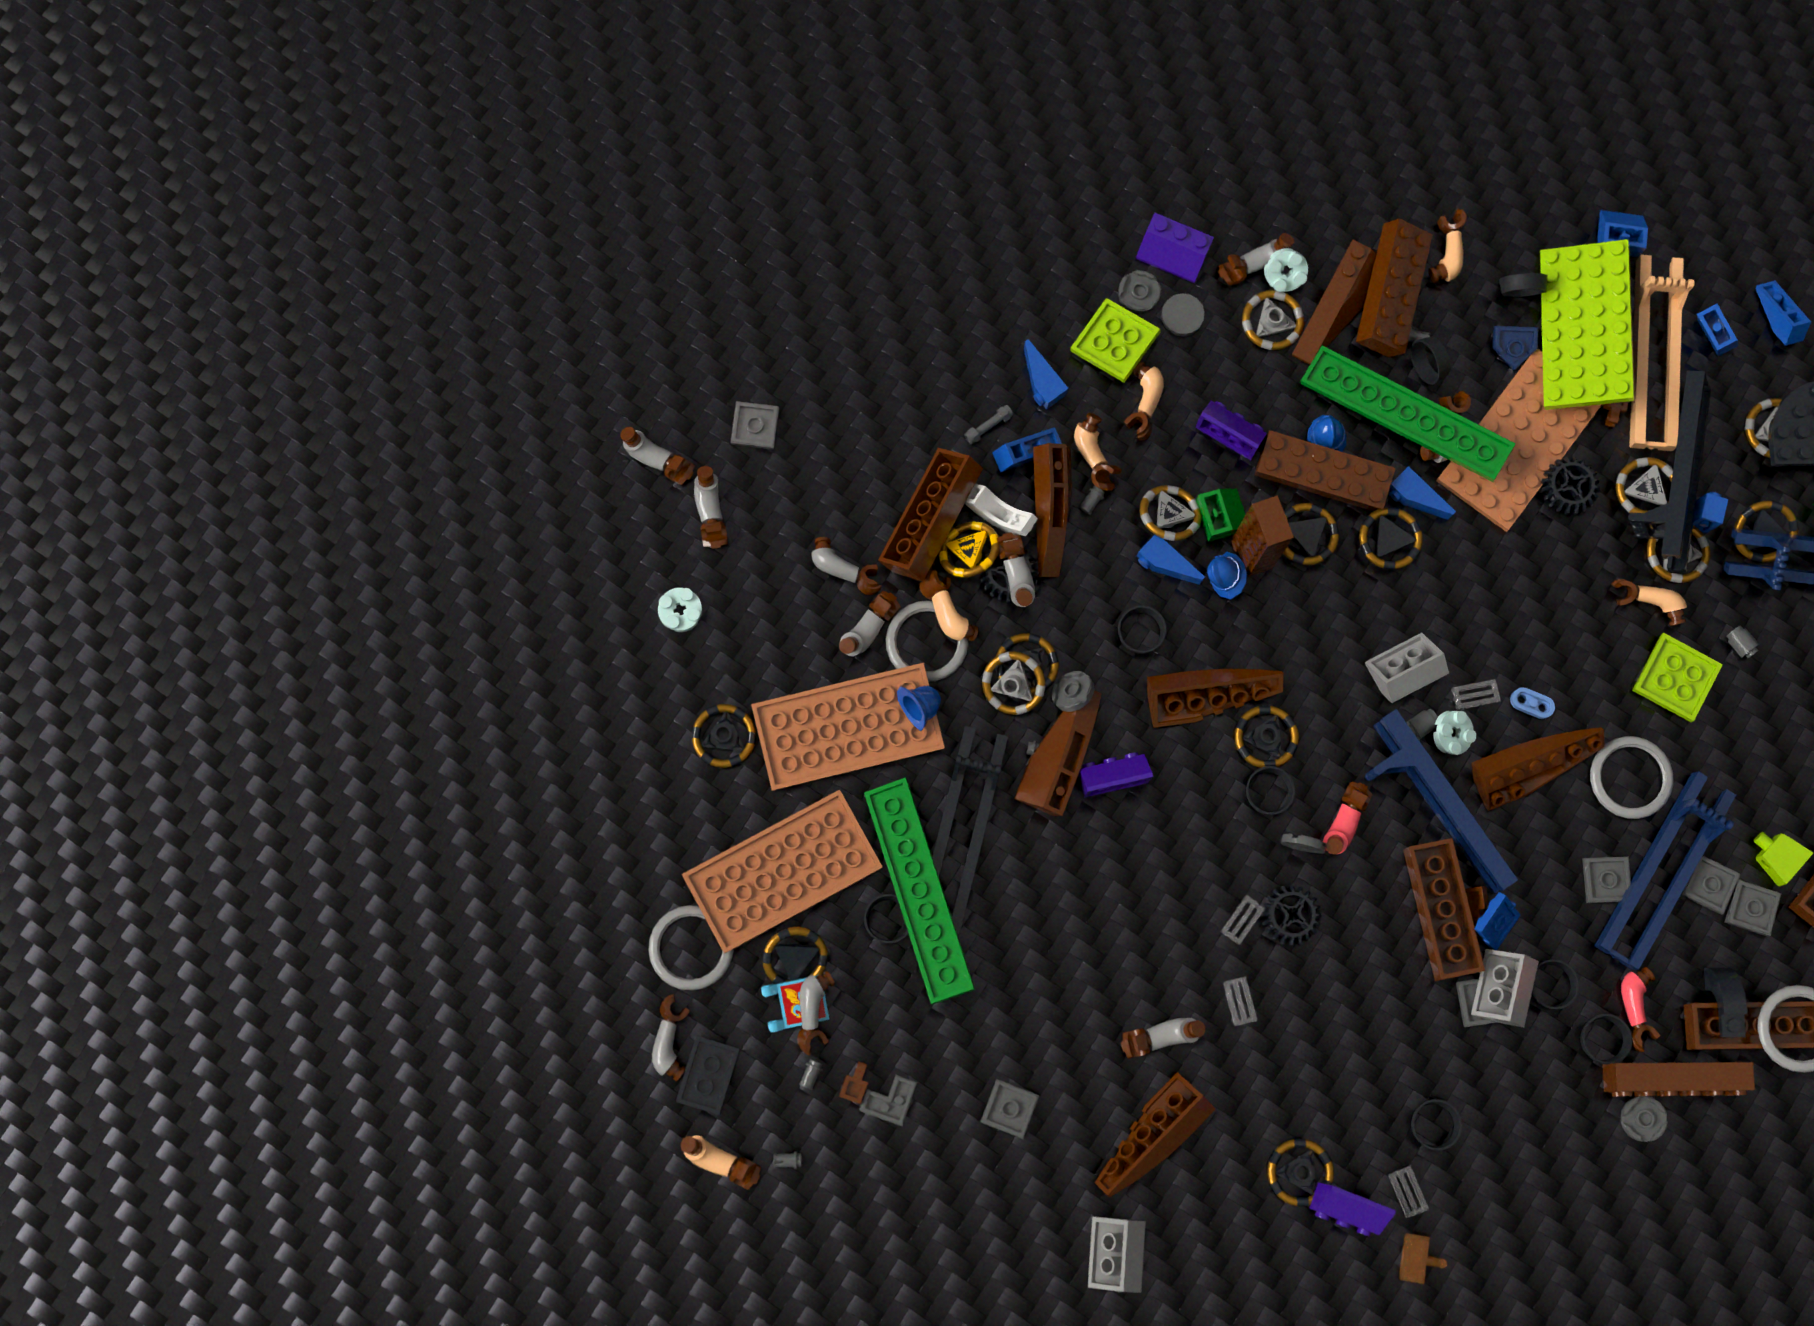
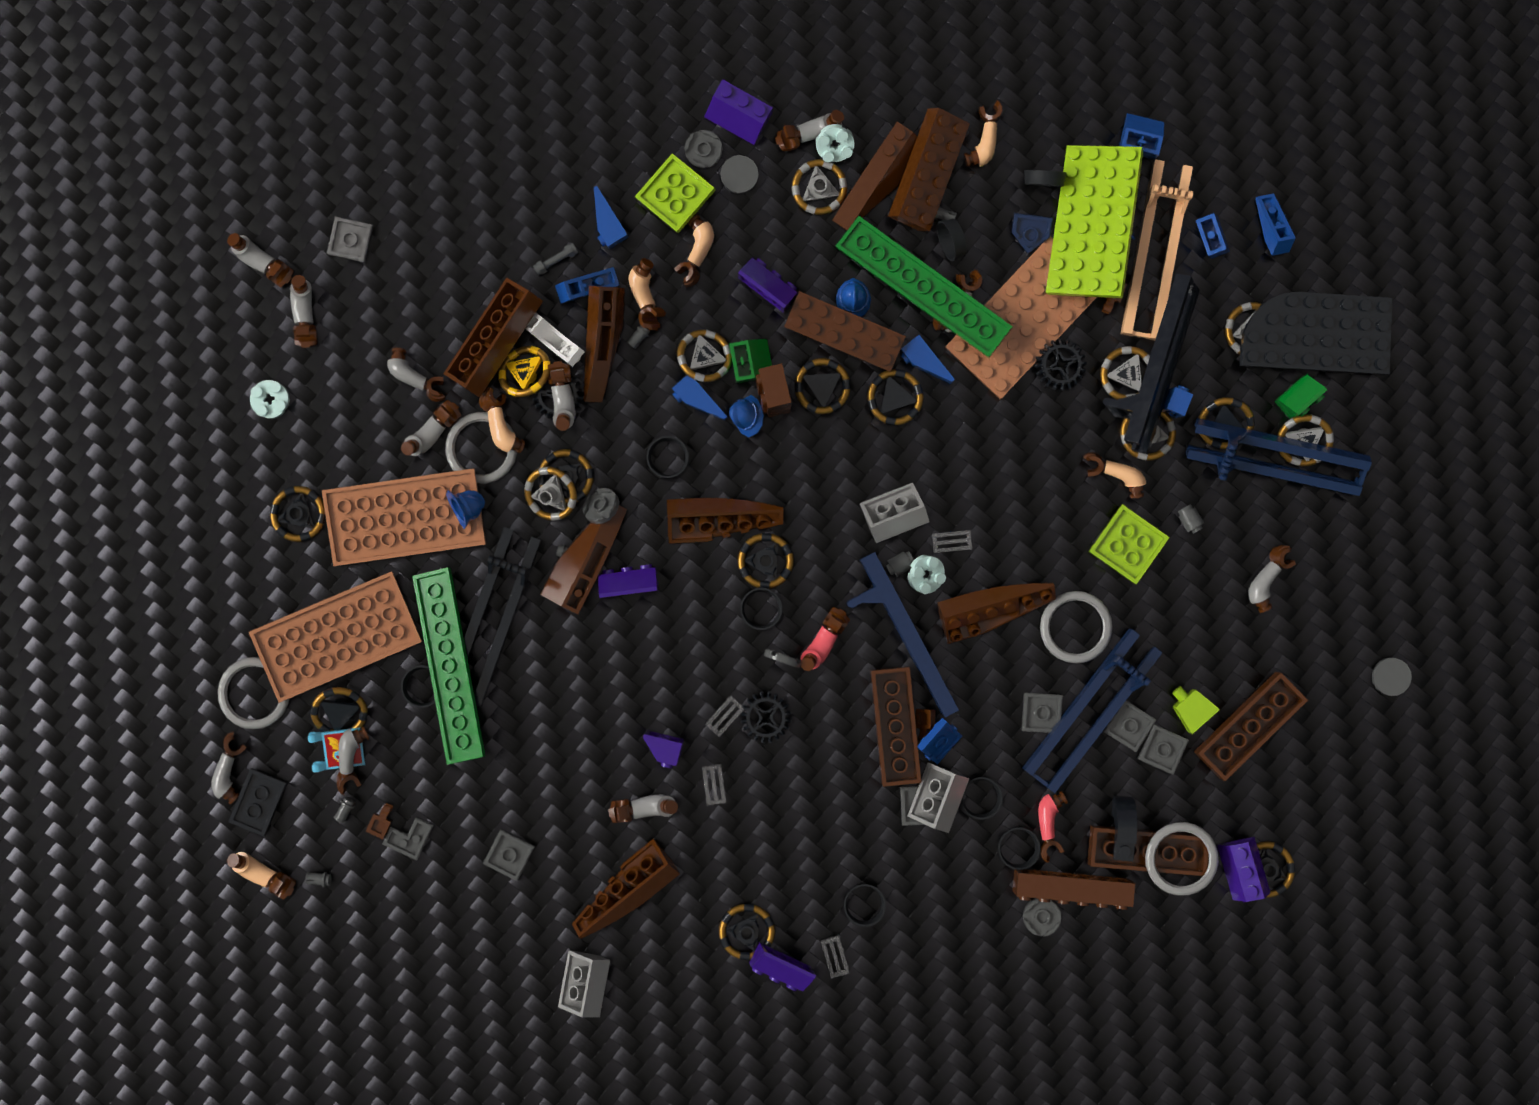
camera: 10 degrees right, 10 degrees up
clear orange plate [1399,1233,1447,1284] -> none
medium blue plate [1510,687,1555,719] -> none
none -> dark purple slope [643,730,684,768]

